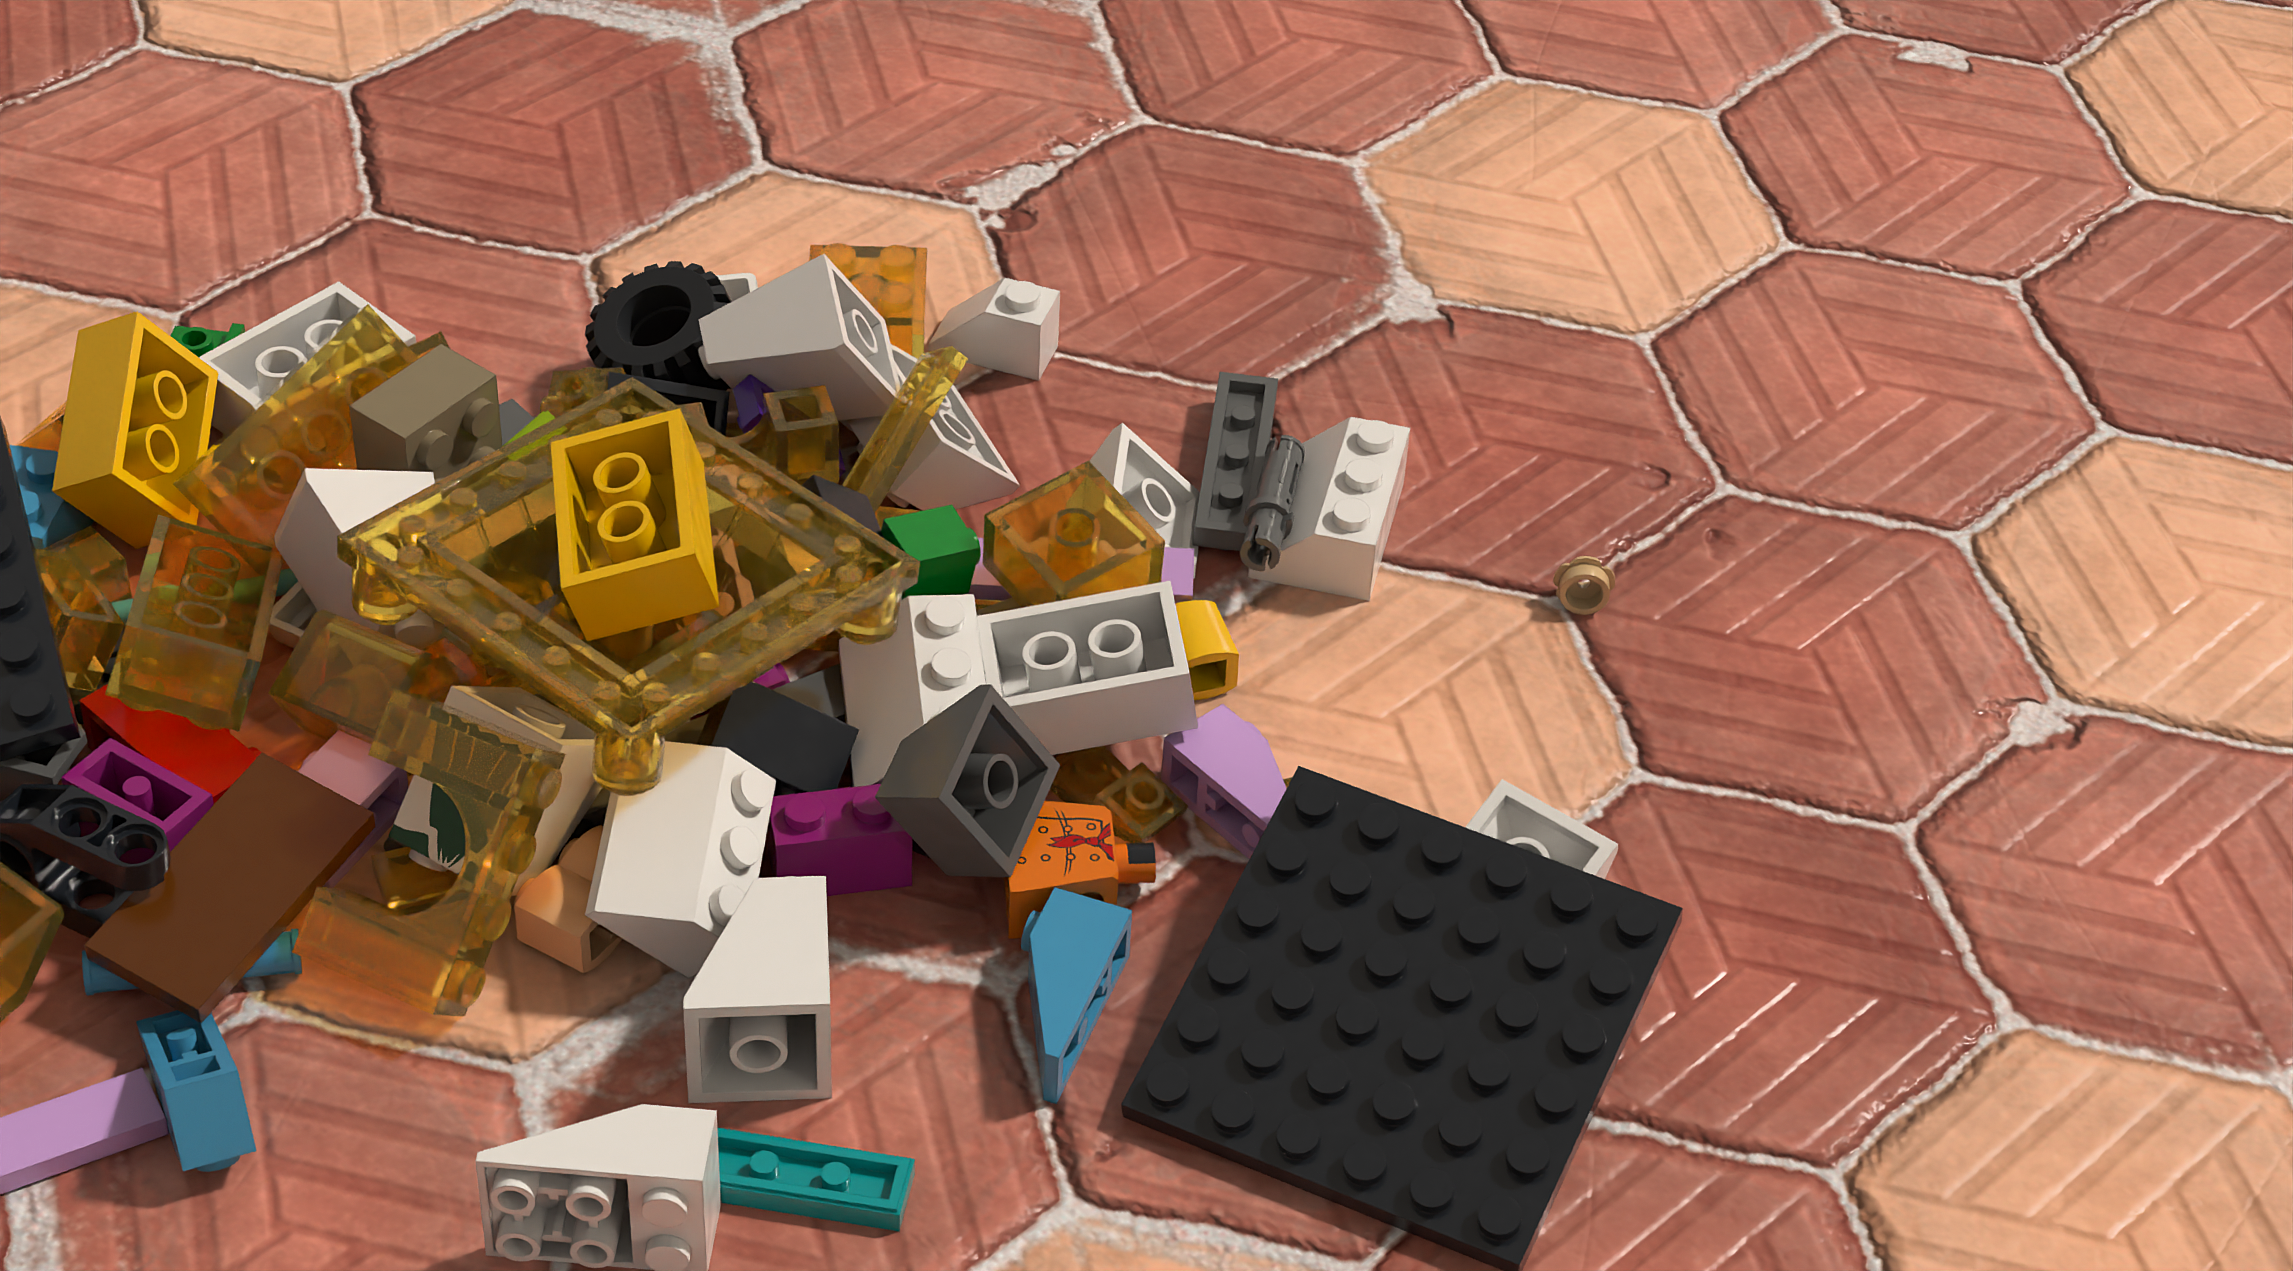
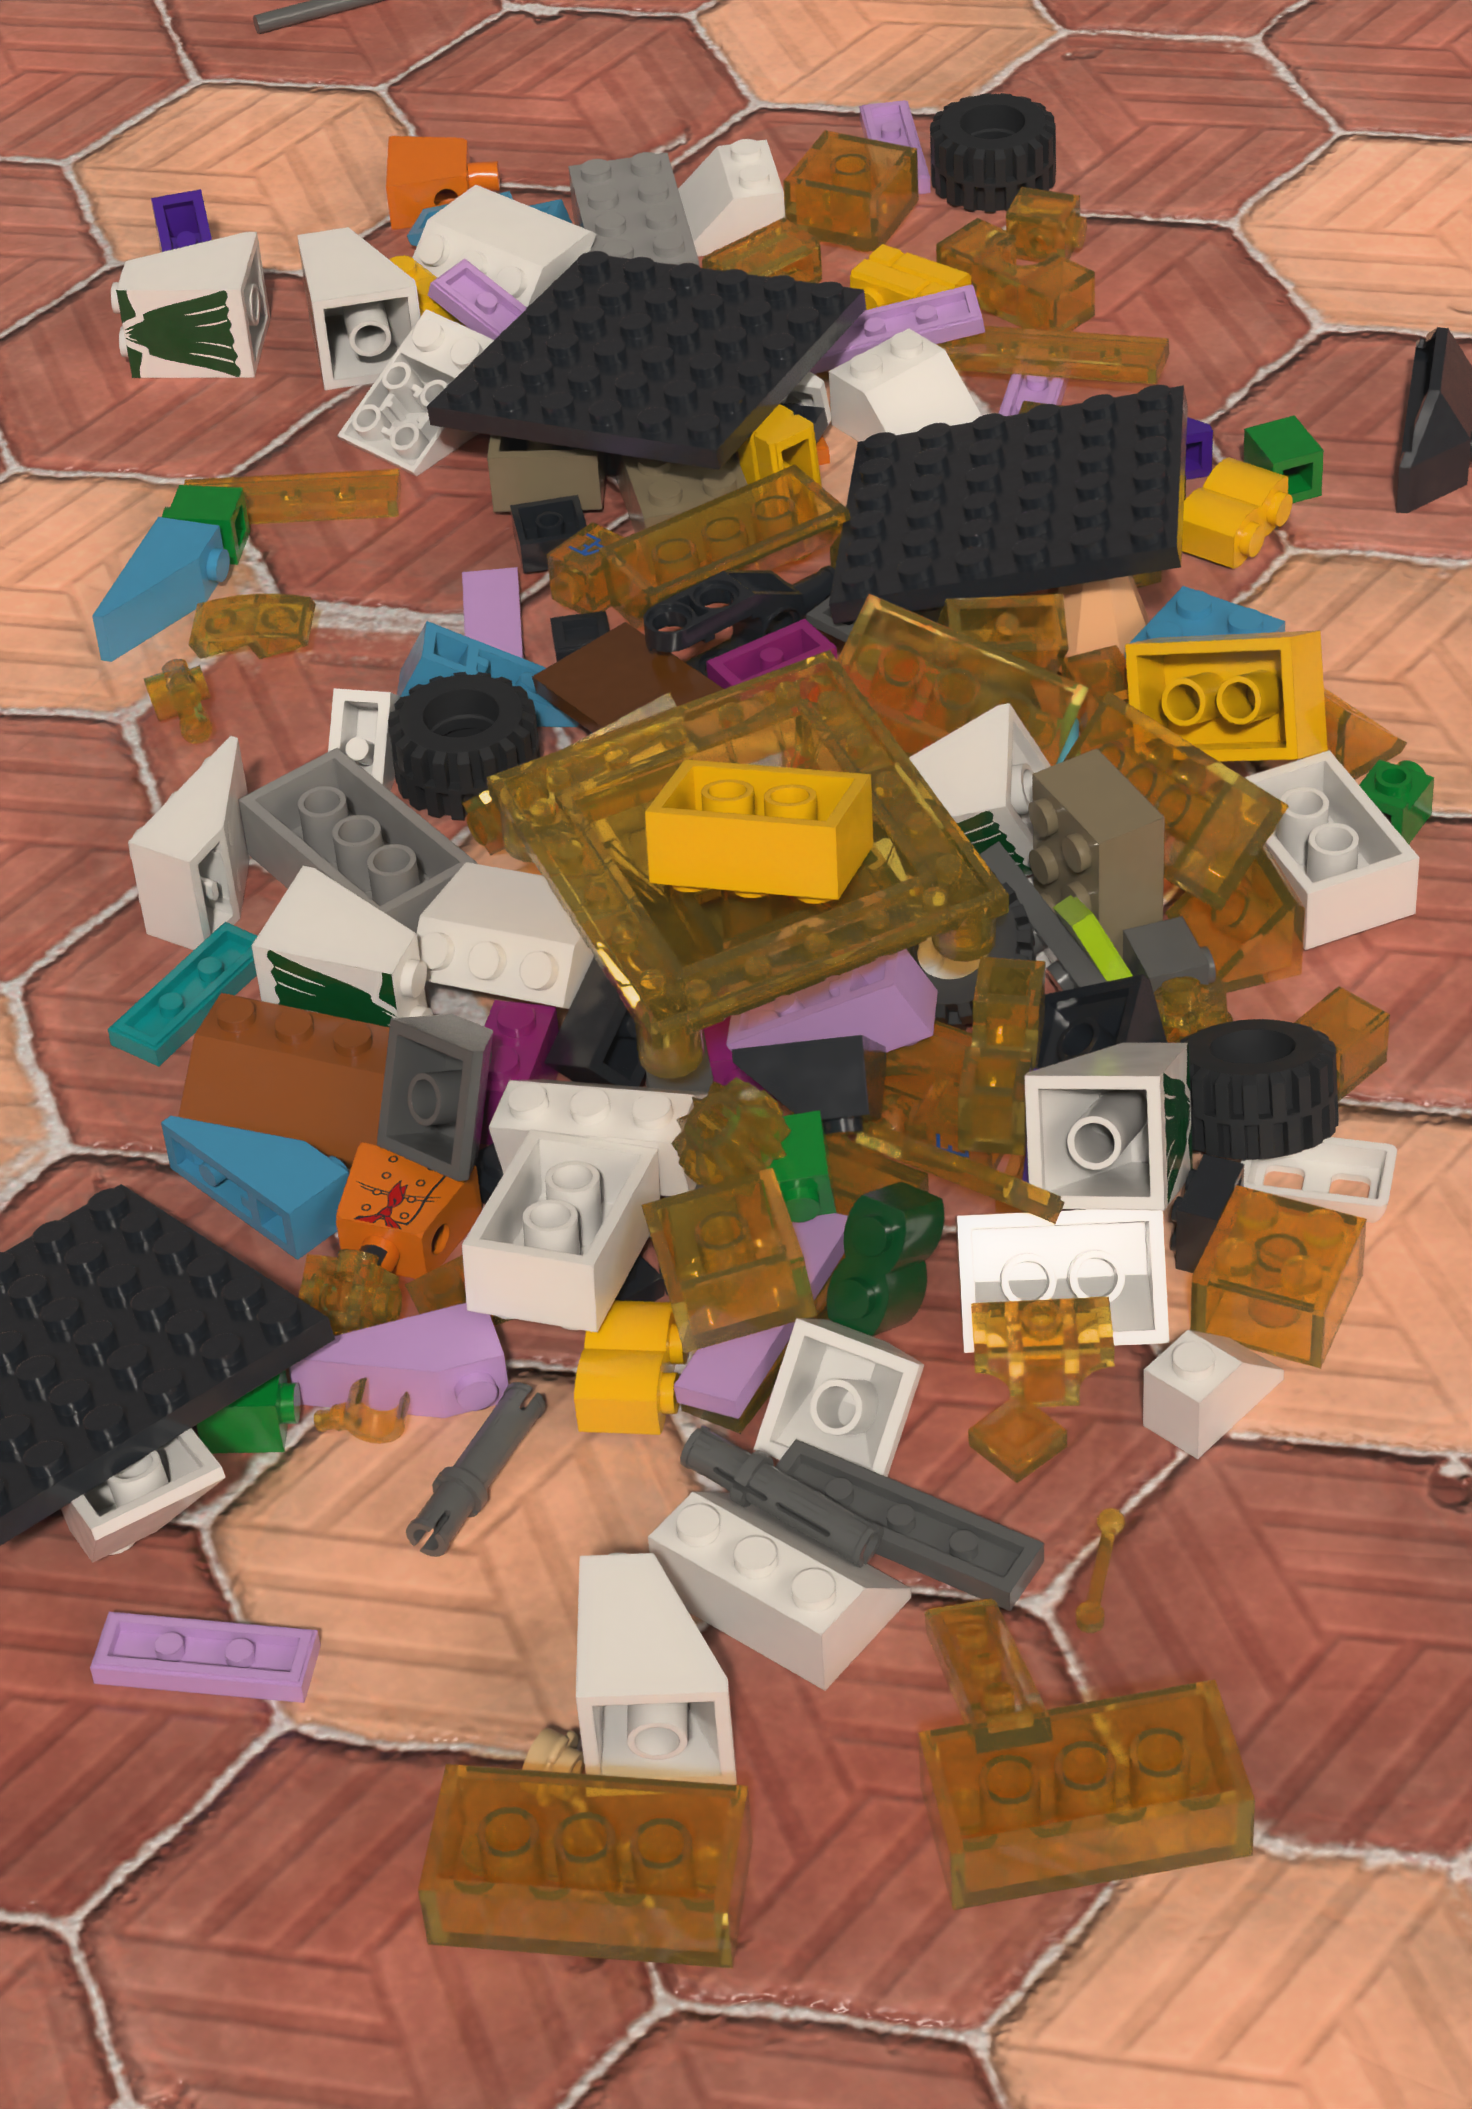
camera: 120 degrees right, 0 degrees up
none -> lavender tile [90,1612,321,1703]
none -> dark orange slope [178,993,390,1169]
none -> light grey brick [238,748,477,933]
none -> clear yellow brick [299,1249,402,1336]
none -> white slope [328,688,400,791]
none -> black tyre [388,672,542,820]
none -> dark grey pin [406,1382,546,1557]
none -> clear yellow brick [418,1764,753,1969]
none -> black tile [550,611,610,662]
none -> white slope [576,1553,737,1790]
none -> clear yellow gear [671,1077,791,1198]
none -> dark green brick [827,1181,944,1337]
none -> clear yellow brick [918,1679,1255,1910]
none -> clear yellow tile [924,1599,1053,1754]
none -> clear yellow tile [968,1393,1067,1483]
none -> clear yellow brick [971,1297,1115,1409]
none -> clear yellow hinge [1076,1508,1125,1633]
none -> clear yellow brick [1294,986,1390,1102]

